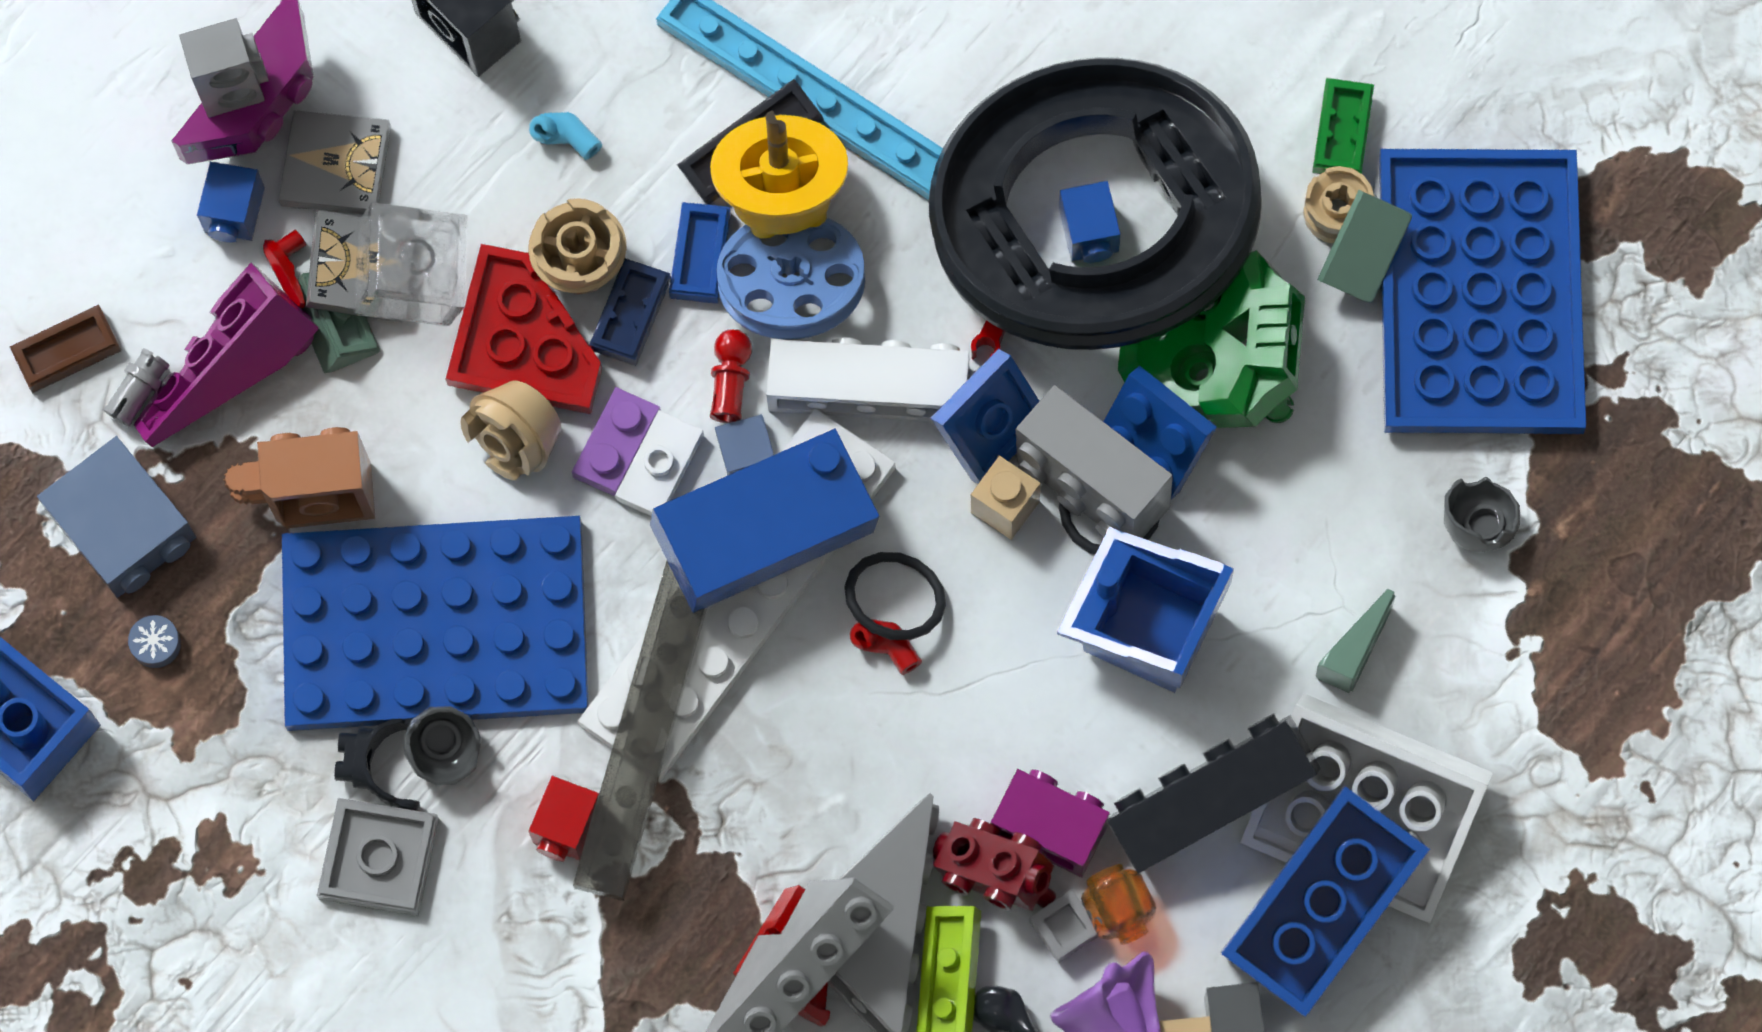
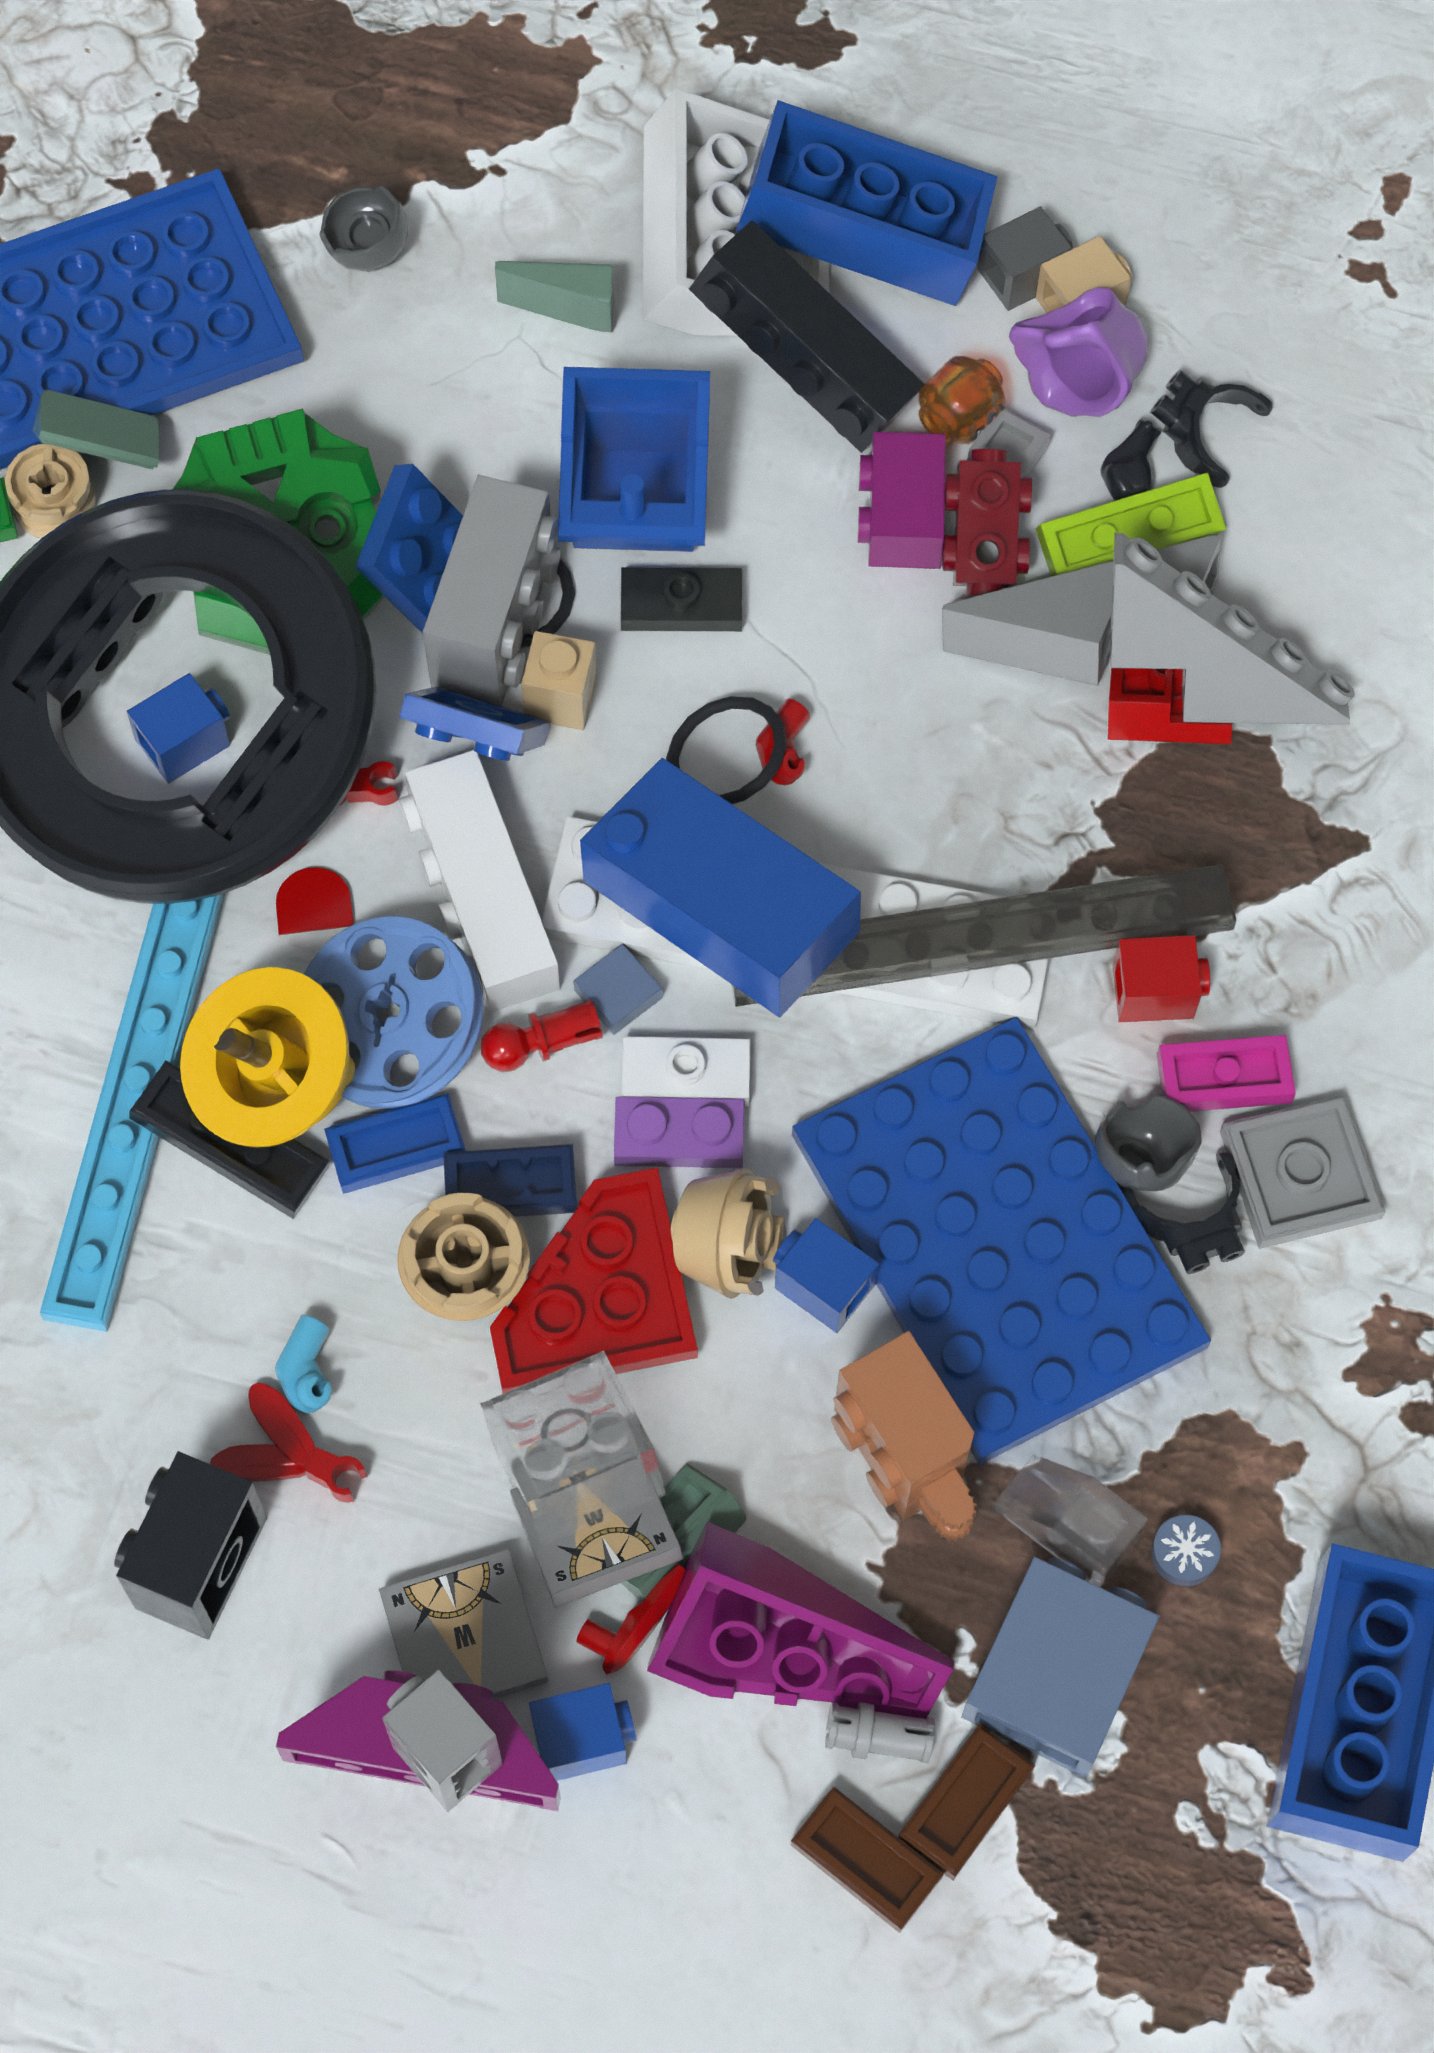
camera: 120 degrees left, 5 degrees down
none -> red piece [210,1383,368,1503]
none -> red piece [276,867,354,935]
none -> pearl dark grey plate [621,567,742,632]
none -> blue brick [773,1218,879,1333]
none -> reddish brown tile [898,1724,1036,1881]
none -> clear slope [992,1454,1148,1588]
none -> dark pink plate [1156,1035,1296,1112]

